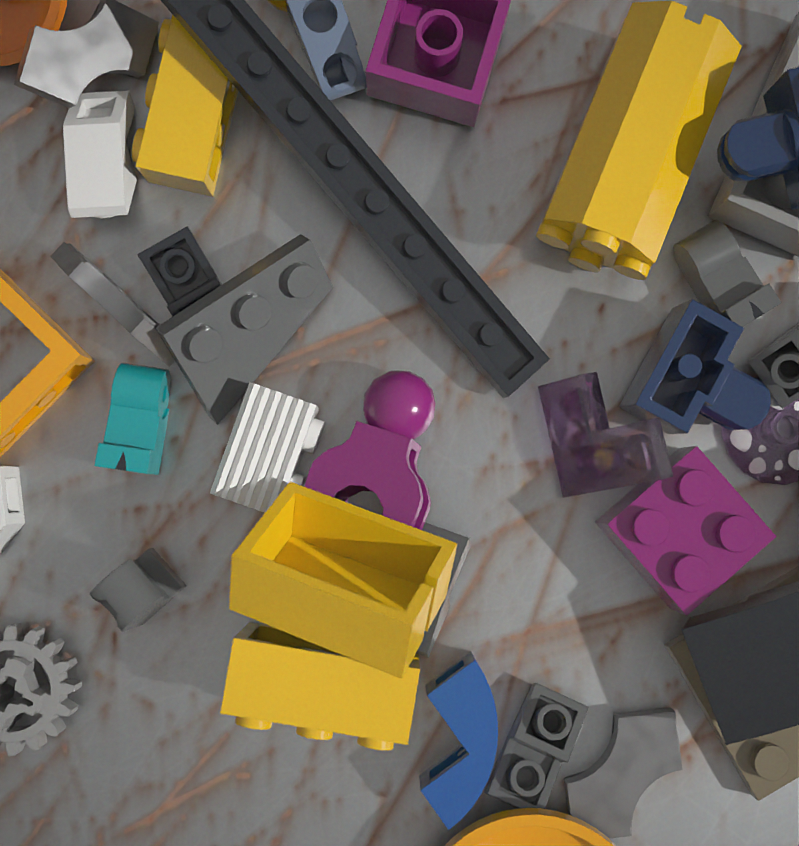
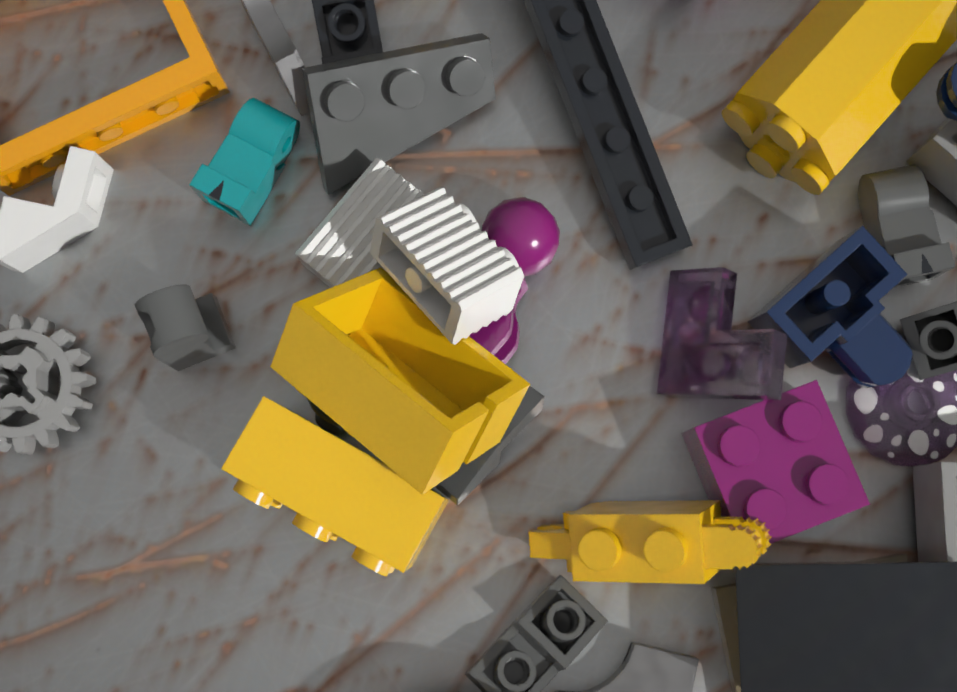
camera: 25 degrees right, 5 degrees down
blue brick [419,652,498,830] -> none
none -> white brick [370,187,524,345]
none -> yellow hinge [528,500,772,584]

